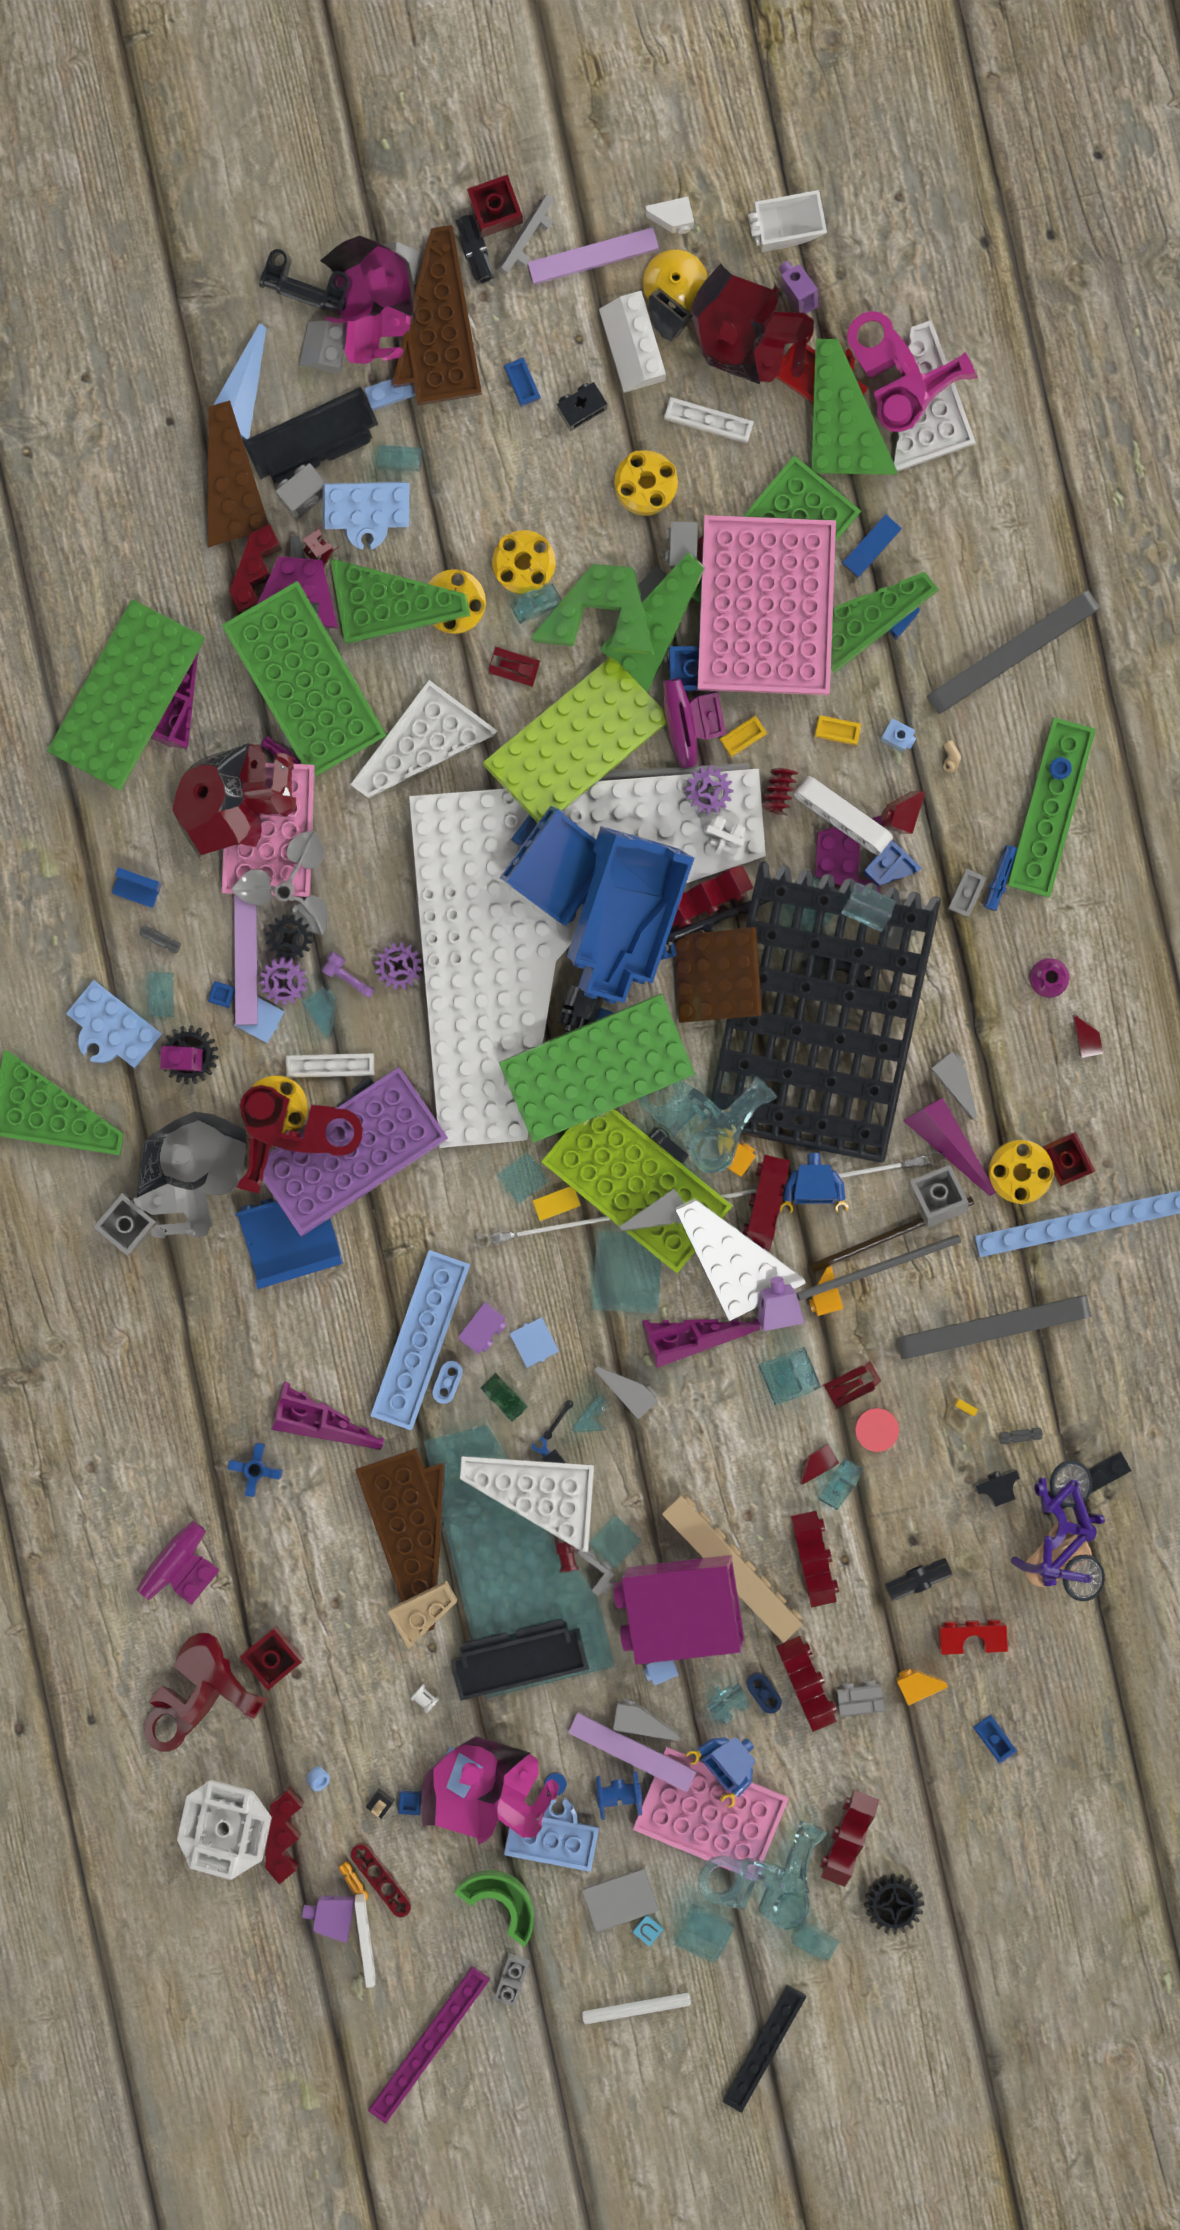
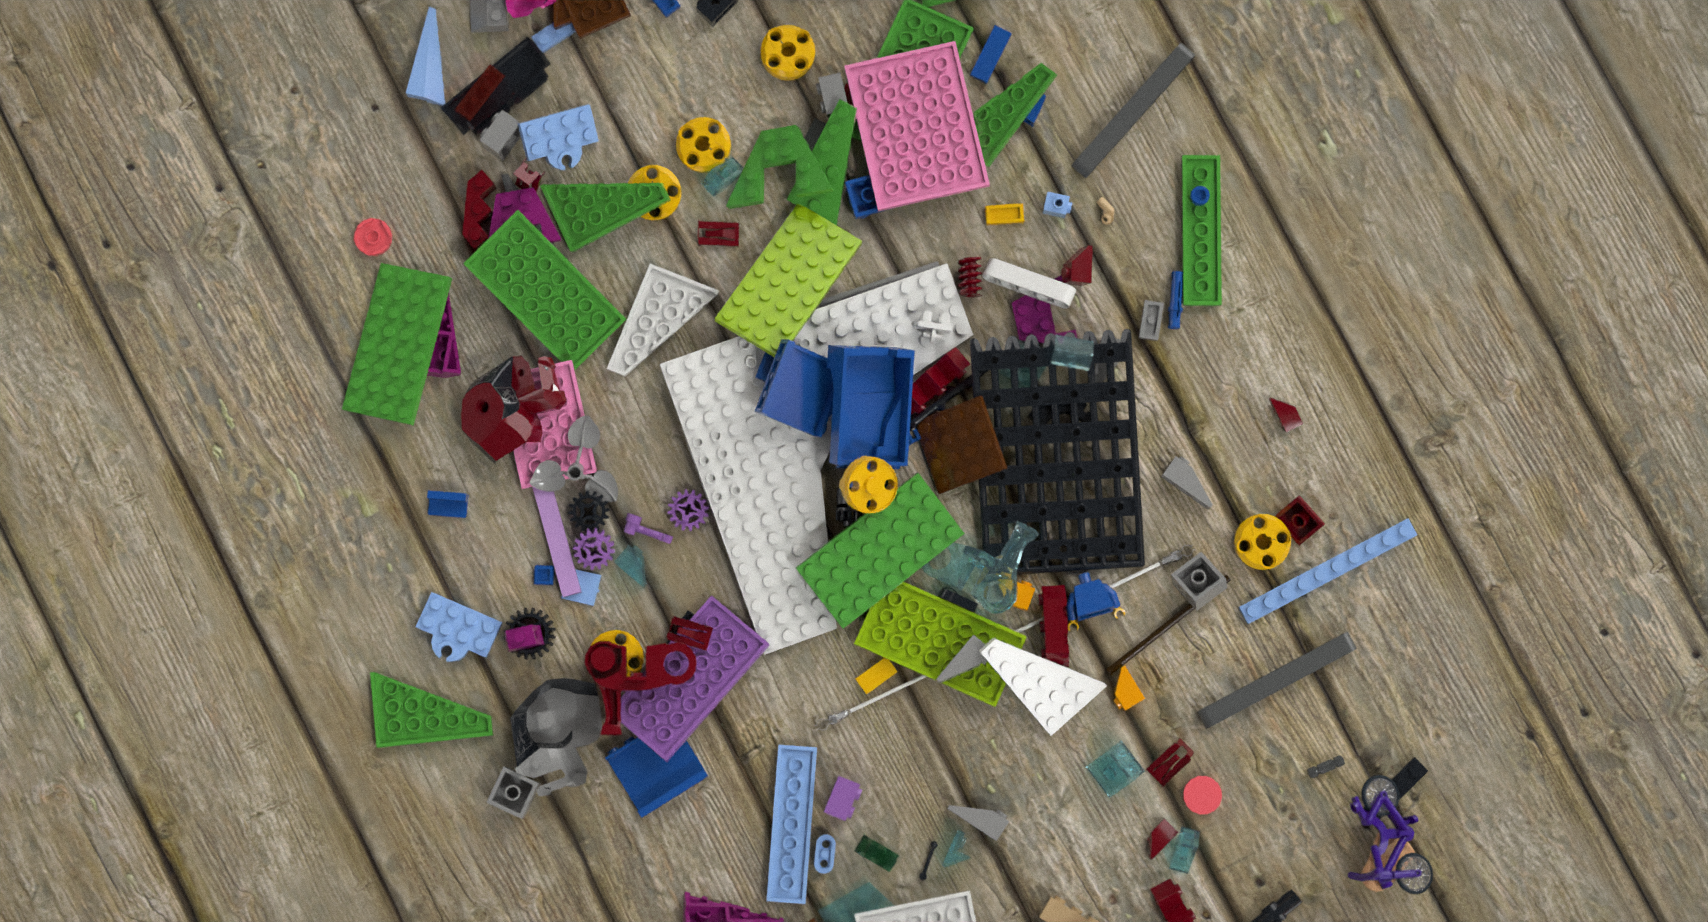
camera: 15 degrees left, 5 degrees down
dark grey axle [139,925,181,953] -> none
clear light blue panel [148,971,174,1017] -> none
reddish brown wing [207,400,269,548] -> none
magenta axle [261,736,301,764] -> none
white tile [286,1053,374,1078] -> none
clear light blue panel [376,445,422,472] -> none
clear light blue piece [497,1153,549,1204] -> none
light blue piece [510,1317,559,1368] -> none
piece [531,1437,566,1463] -> none
clear light blue piece [592,1231,661,1314] -> none
magenta wedge [642,1319,760,1368] -> none
magenta plate [663,678,726,768] -> none
medium lavender gear [685,766,734,814] -> none
yellow tile [719,715,768,758] -> none
medium lavender torso [758,1277,804,1331] -> none
dark grey piece [796,1235,961,1301] -> none
wing [862,840,922,887] -> none
magenta wedge [903,1098,997,1196] -> none
yellow tile [953,1398,978,1416] -> none
black brick [973,1469,1020,1507] -> none
magenta piece [1029,958,1070,998] -> none
none -> coral tile [354,218,392,256]
none -> clear red brick [454,64,505,122]
none -> dark red piece [666,616,713,651]
none -> yellow piece [839,456,898,513]

